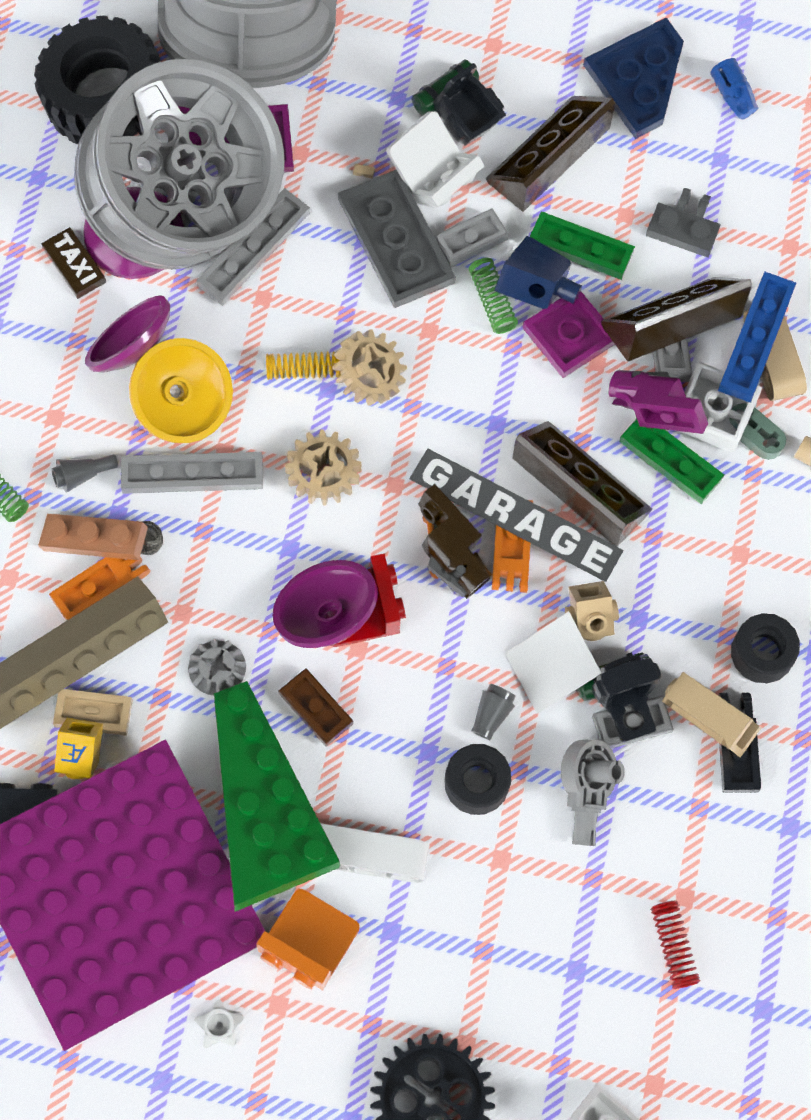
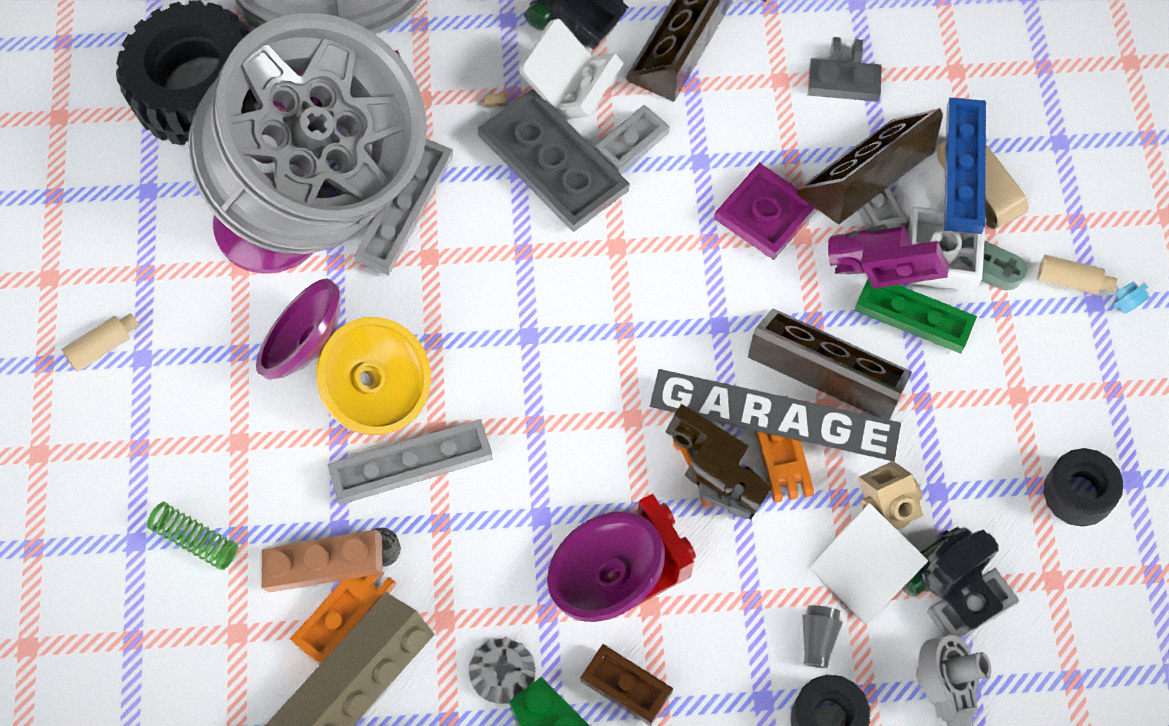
camera: 15 degrees left, 5 degrees down
dark brown tile [41,227,106,299] -> none
dark grey cone [51,454,118,493] -> none
yellow piece [266,351,341,380] -> none
tan gear [285,429,362,506] -> none
tan gear [332,329,407,406] -> none
bright green piece [468,257,518,334] -> none
dark blue torso [494,236,582,309] -> none
green plate [530,211,635,280] -> none
tan window [662,672,761,757] -> none
black hinge [718,692,761,793] -> none

